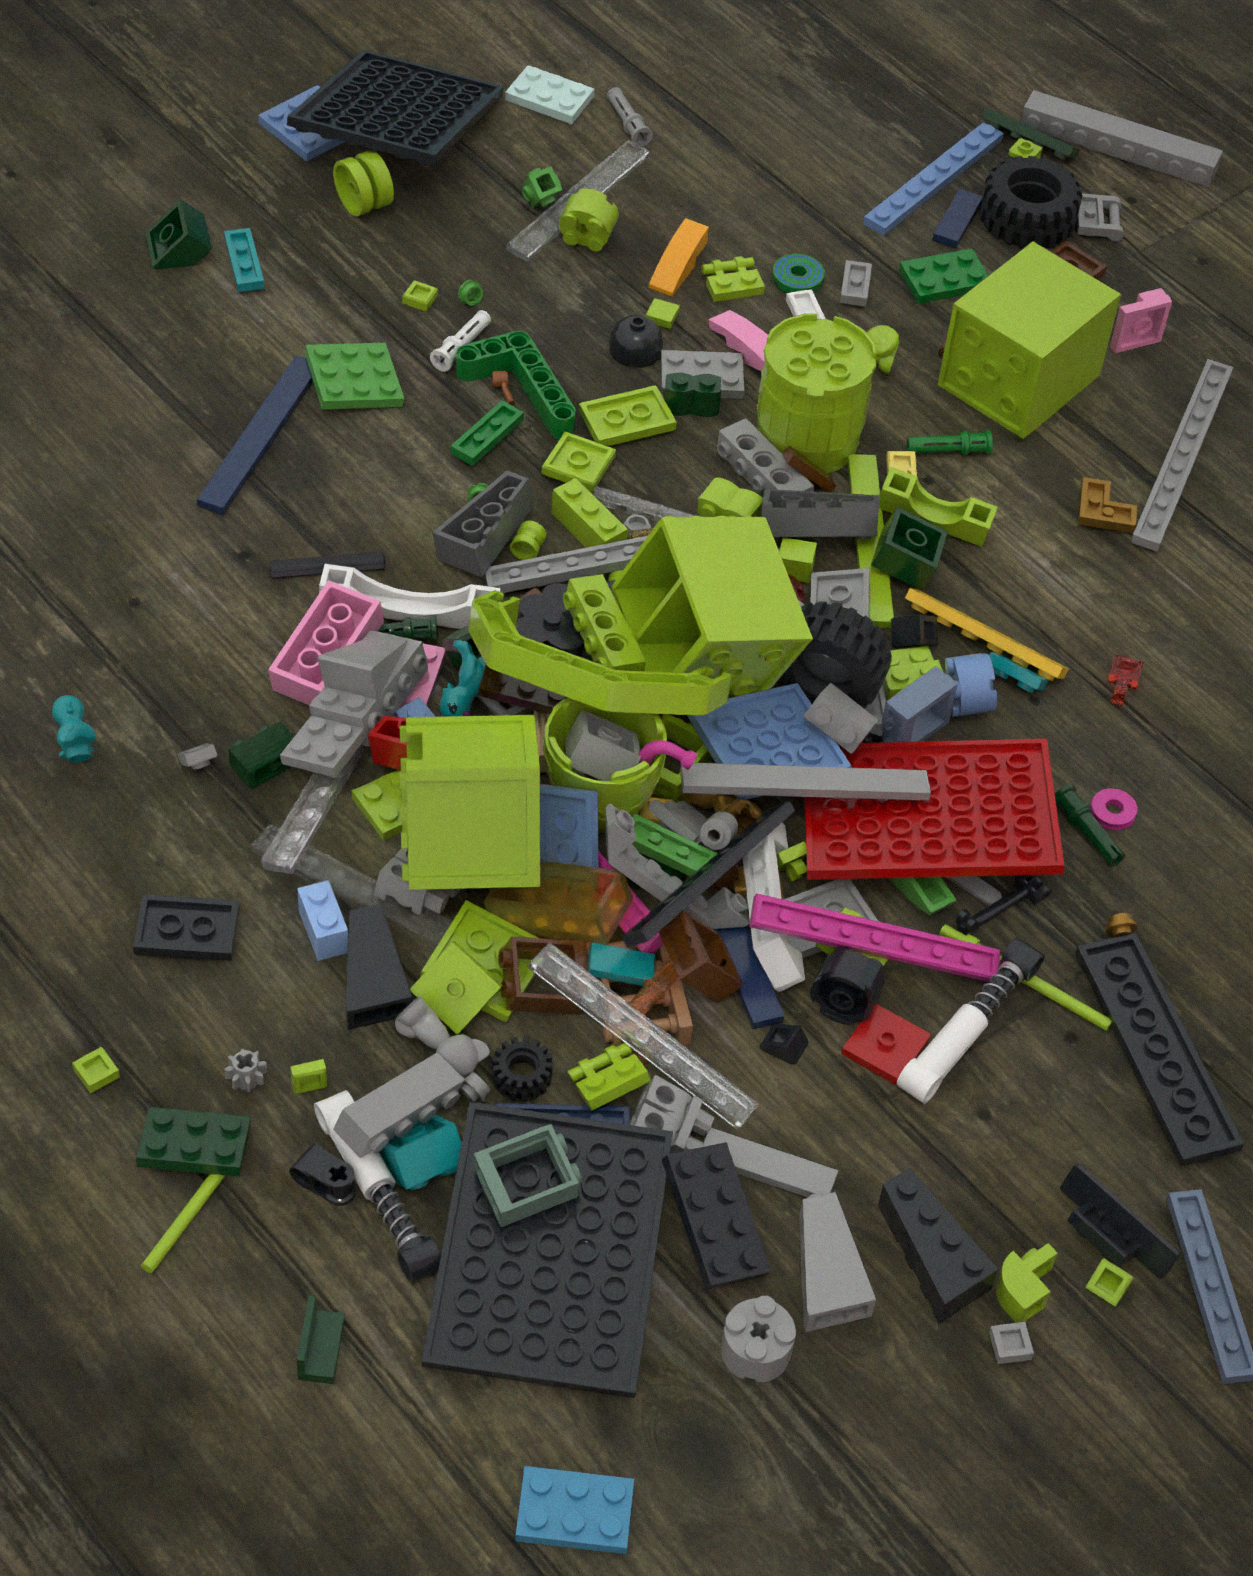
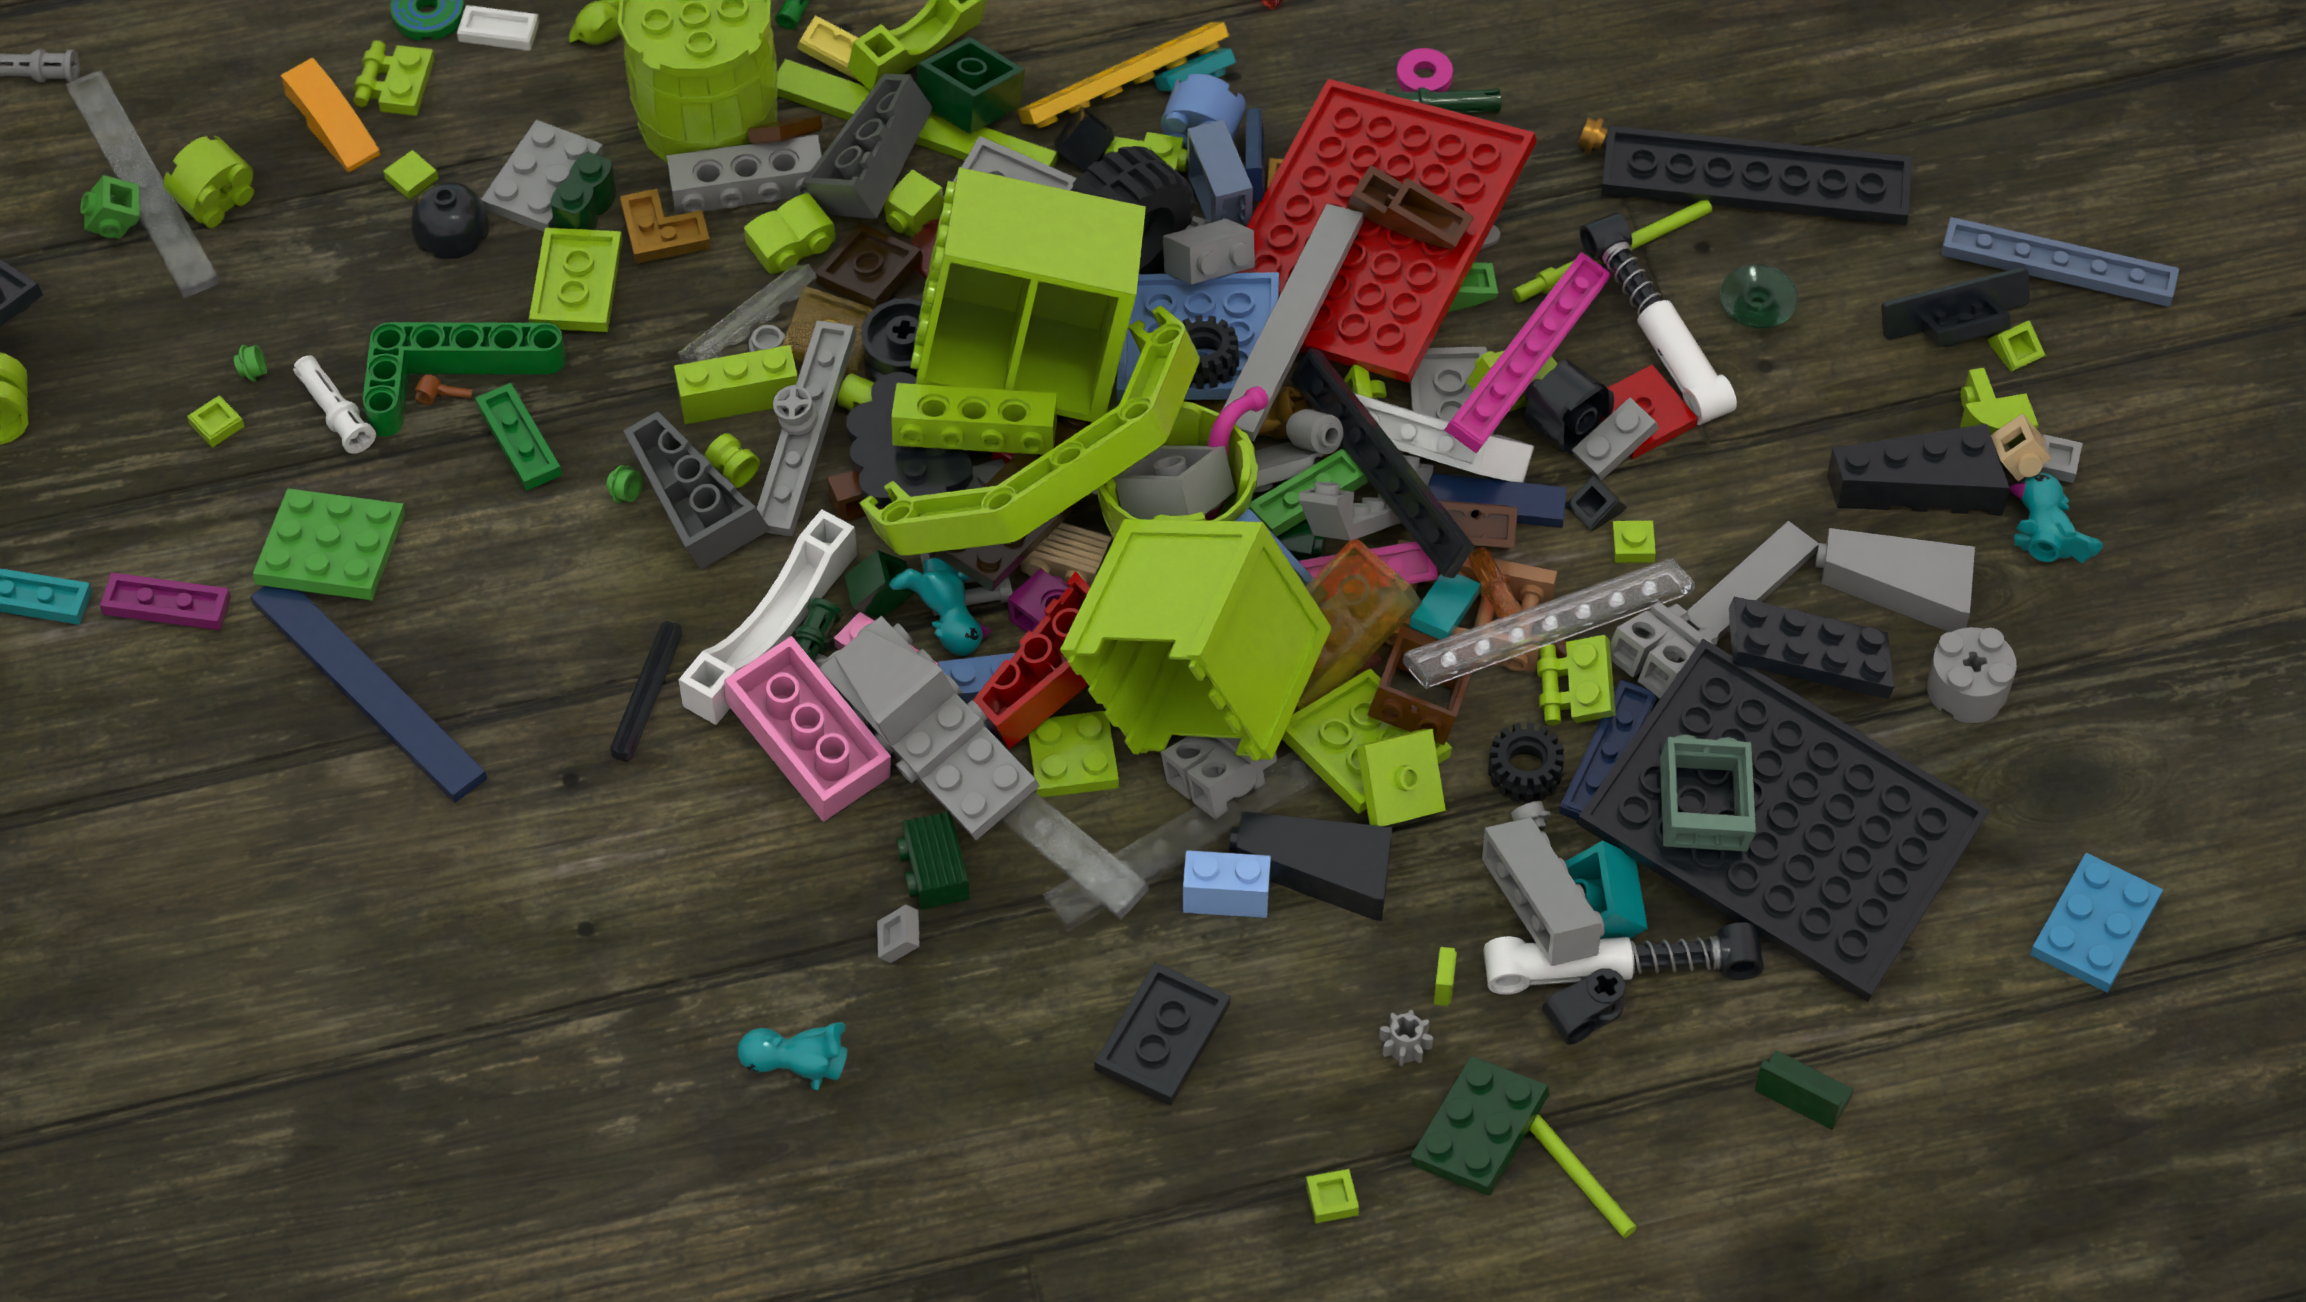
camera: 60 degrees left, 5 degrees up
light grey animal [395,996,490,1078] -> none
lime plate [541,431,616,492] -> none
bright pink slope [708,310,768,372] -> none
black hinge [956,875,1051,935] -> none
none -> magenta plate [100,572,231,630]
none -> pearl gold plate [620,189,711,264]
none -> light grey wheel [773,385,818,436]
none -> black tyre [1182,315,1239,389]
none -> dark blue tile [1245,108,1265,201]
none -> reddish brown slope [1347,165,1474,250]
none -> light grey plate [1572,398,1659,481]
none -> lime plate [1612,521,1656,563]
none -> clear green dish [1720,264,1798,329]
none -> tan brick [1991,413,2051,481]
none -> teal animal [2009,472,2103,563]

